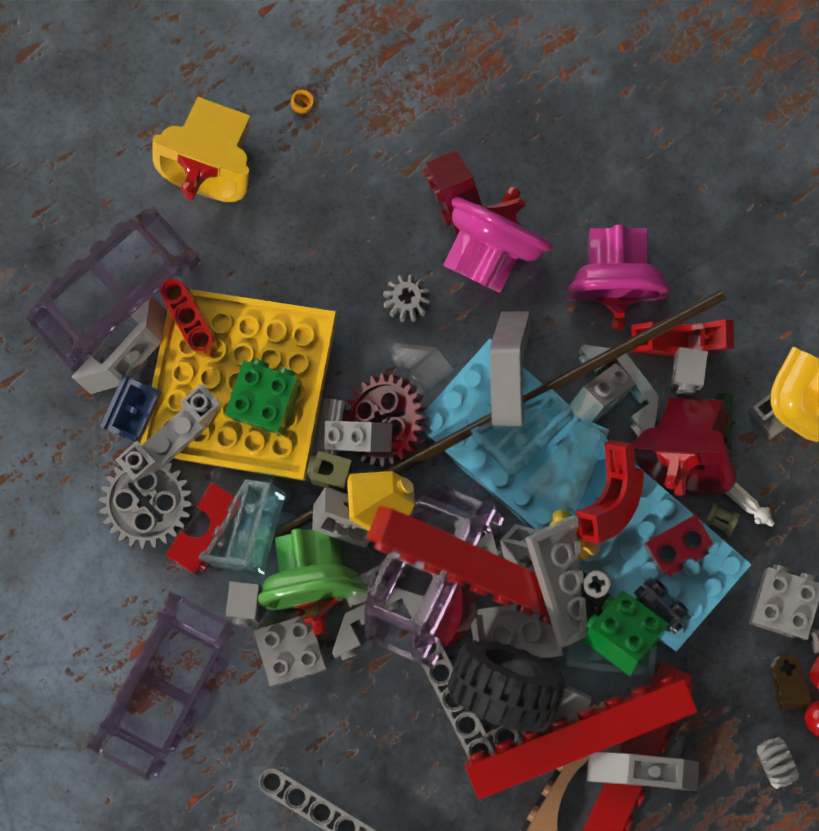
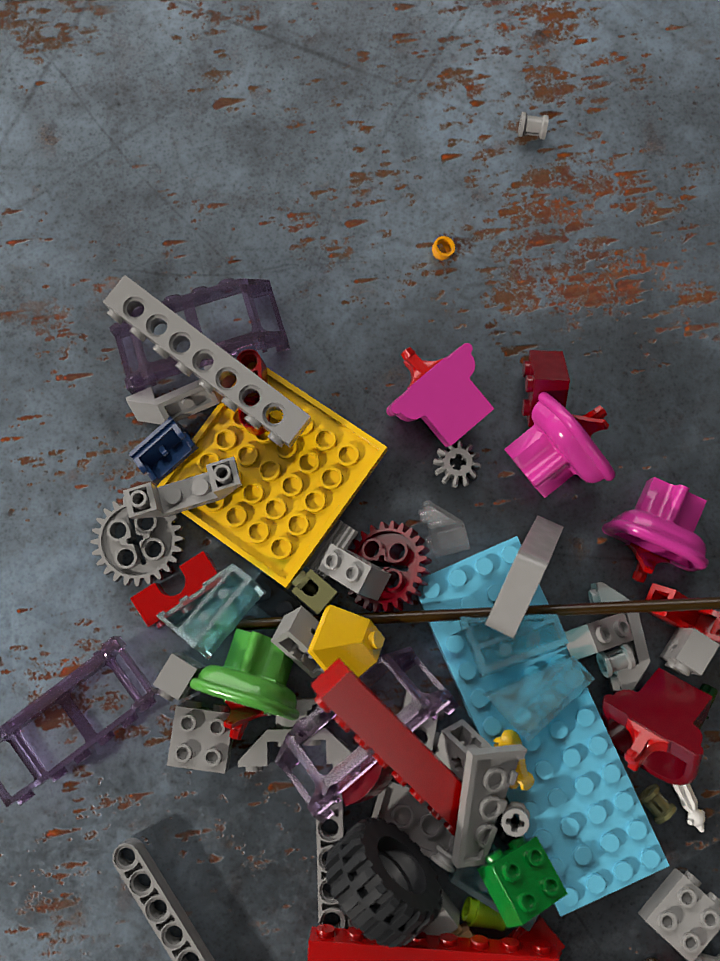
camera: 25 degrees right, 0 degrees up
yellow piece [152,97,250,202] -> none
green brick [224,359,302,436] -> none
red arch [576,440,644,544] -> none
black hinge [633,577,692,634] -> none
dark red brick [643,514,714,576] -> none
none -> light grey brick [103,275,312,448]
none -> dark pink piece [386,343,494,447]
none -> light grey bush [430,844,455,873]
none -> lime cone [461,896,506,931]
none -> light grey bush [596,644,636,678]

